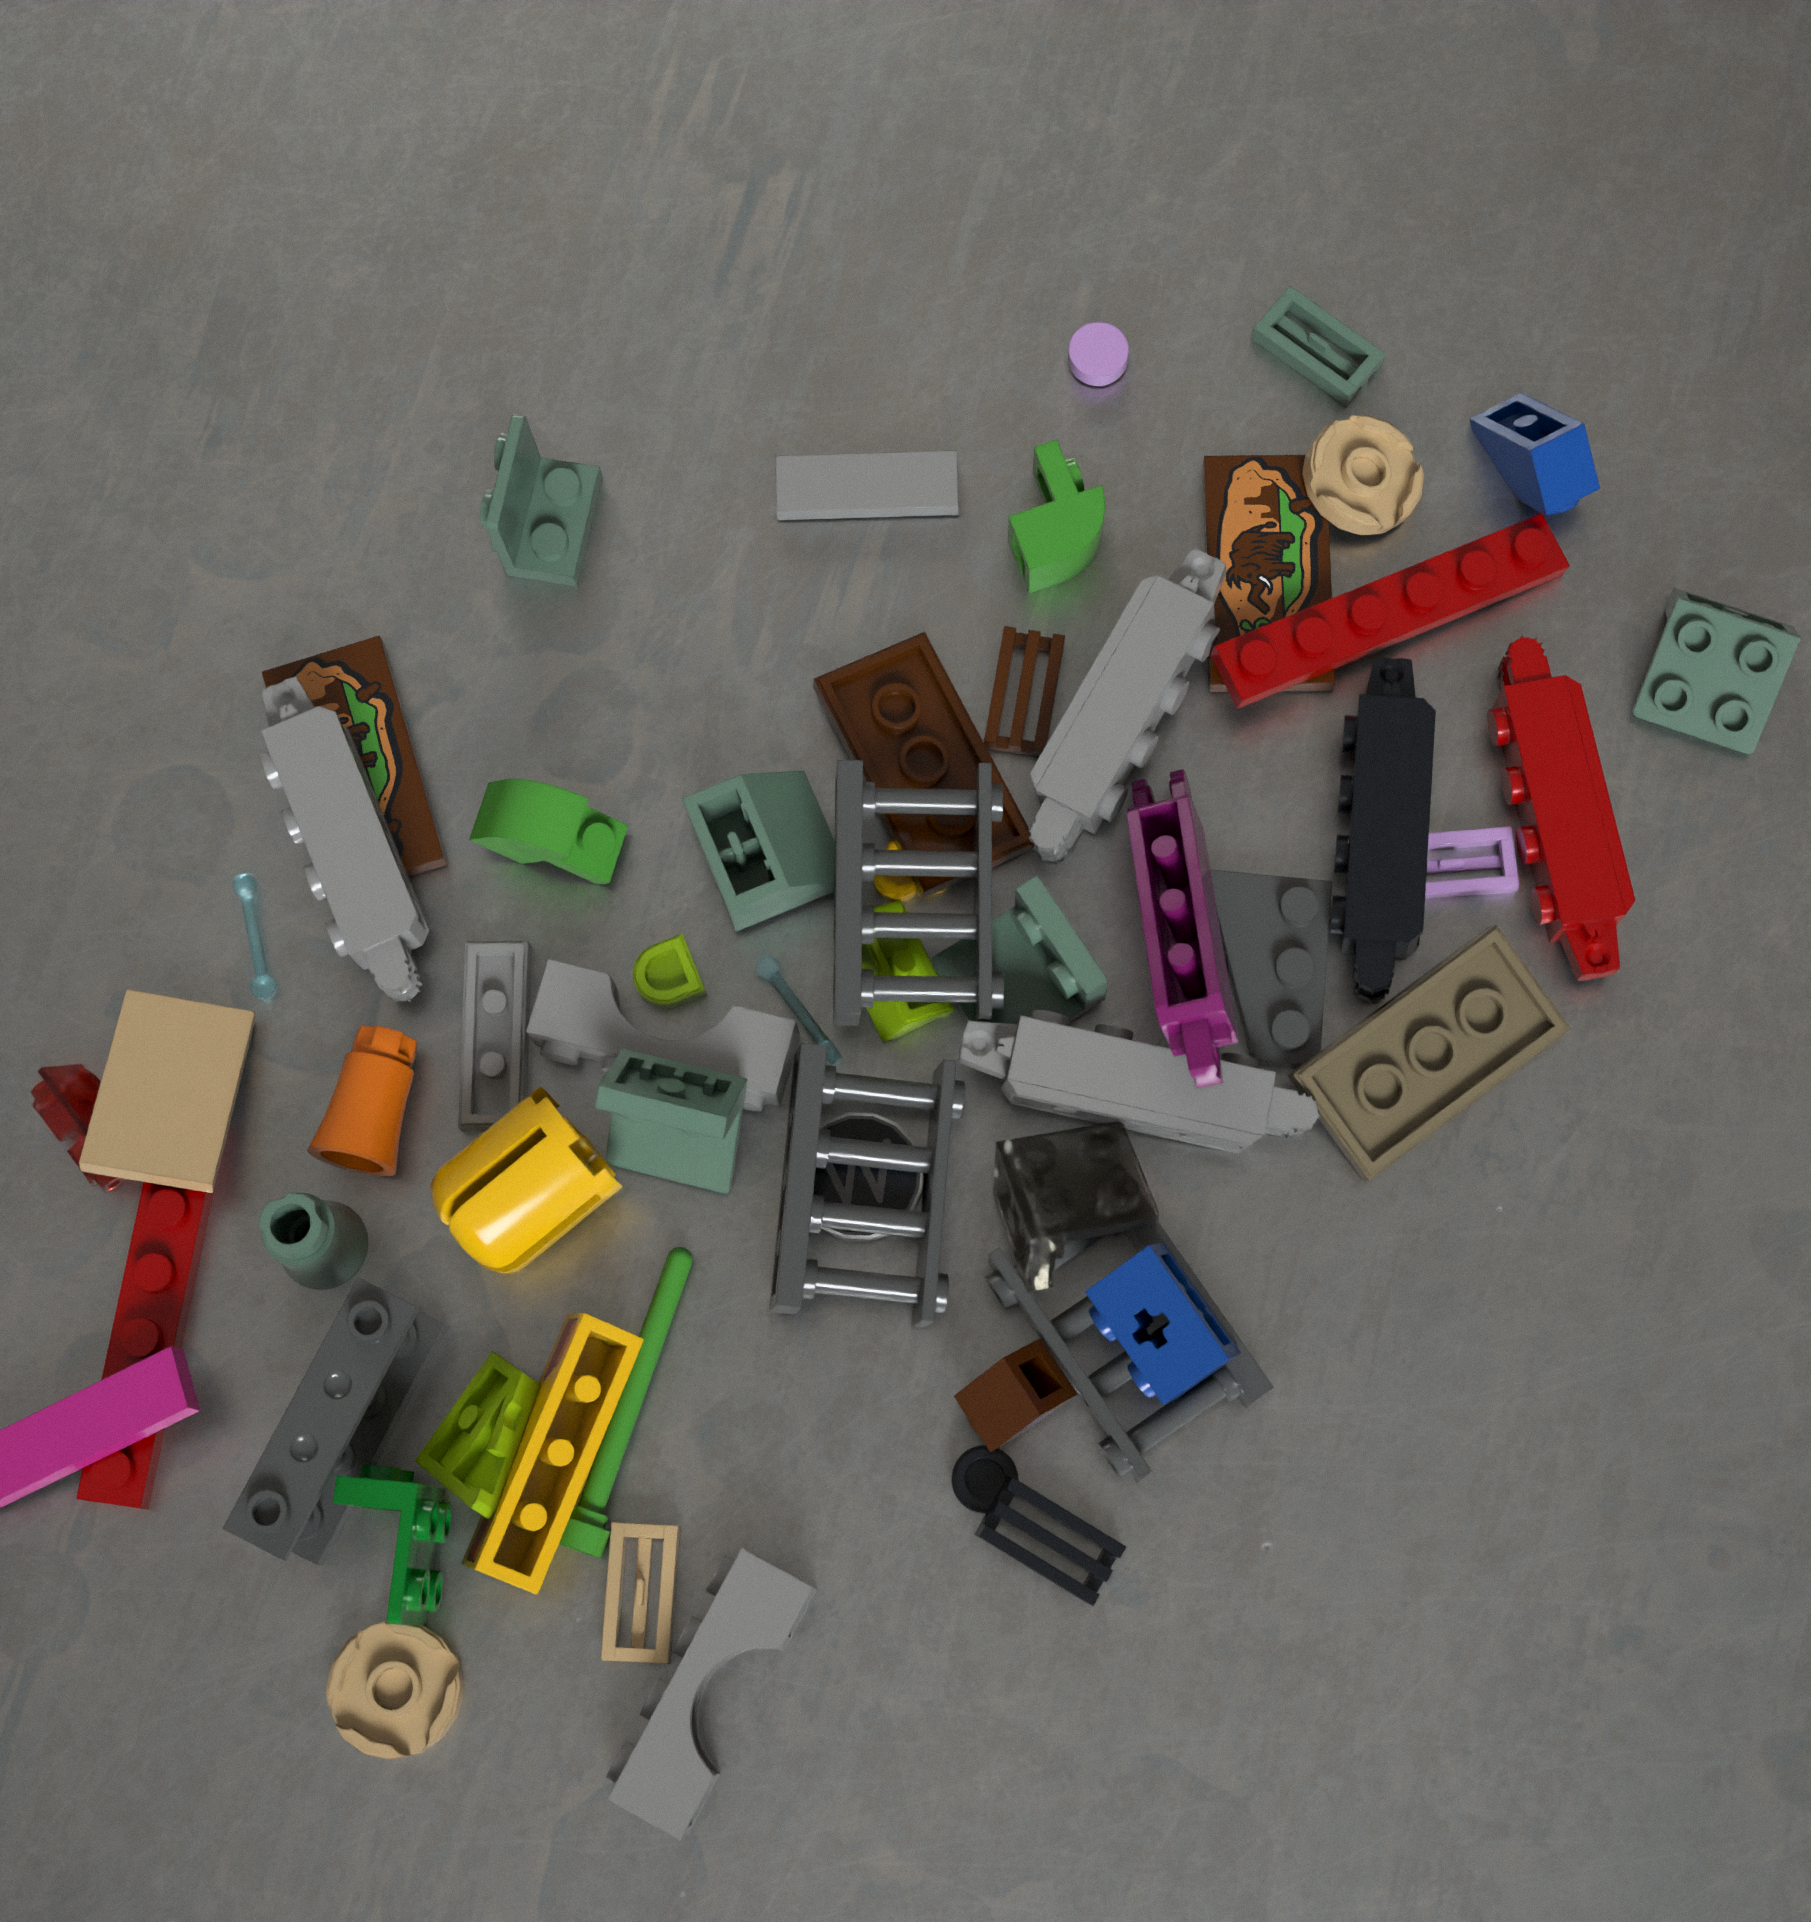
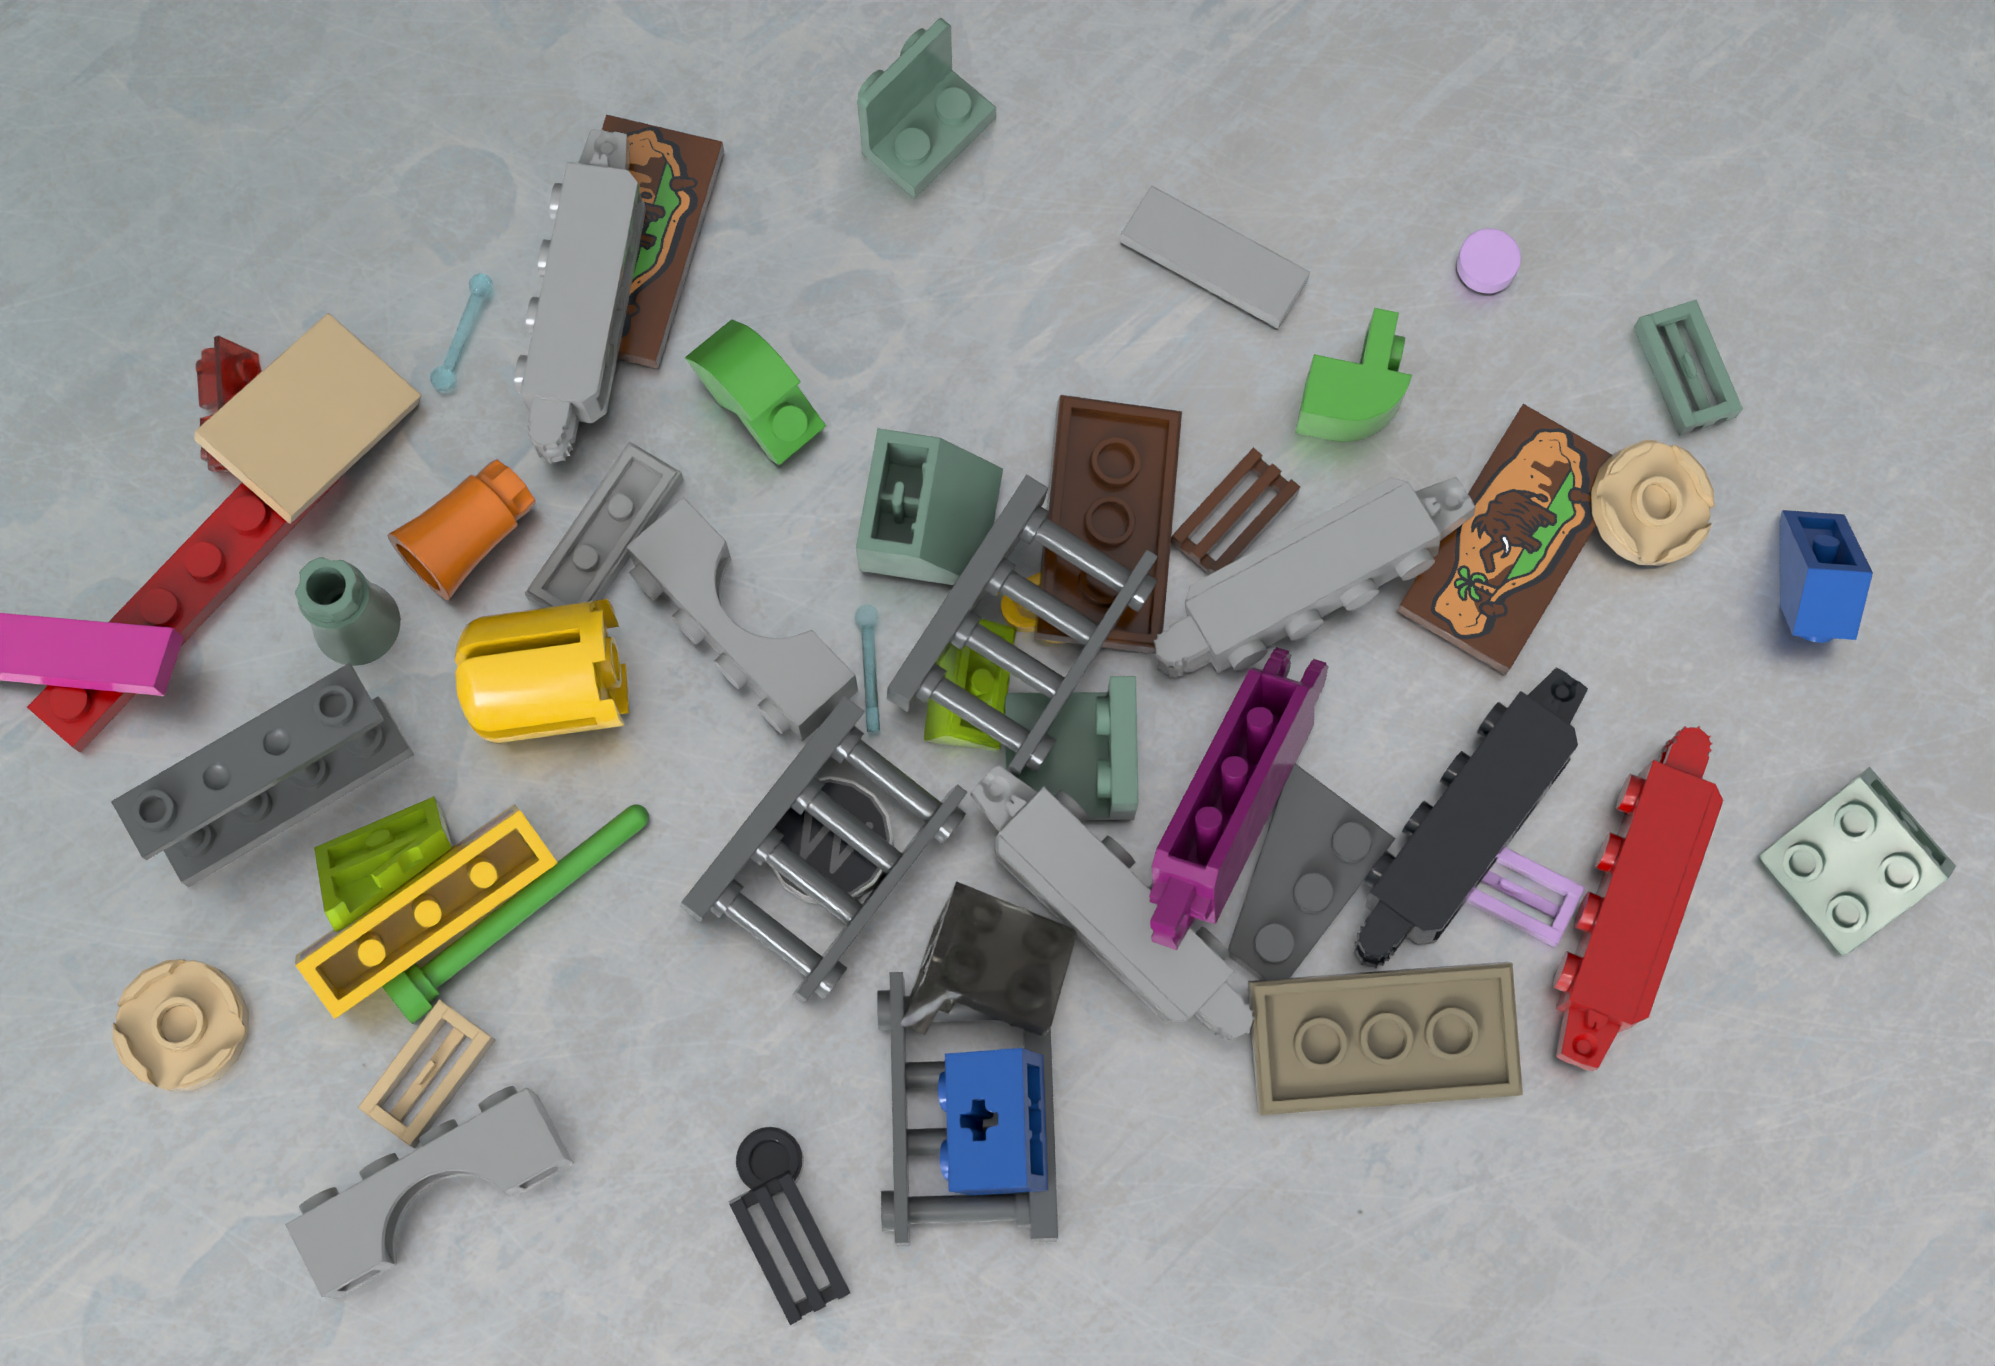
camera: 25 degrees right, 0 degrees up
green bracket [333,1464,452,1625] -> none
sand green bracket [595,1048,748,1193] -> none
lime tile [632,933,707,1009] -> none
reddish brown brick [954,1338,1077,1453] -> none
red plate [1210,513,1570,709] -> none

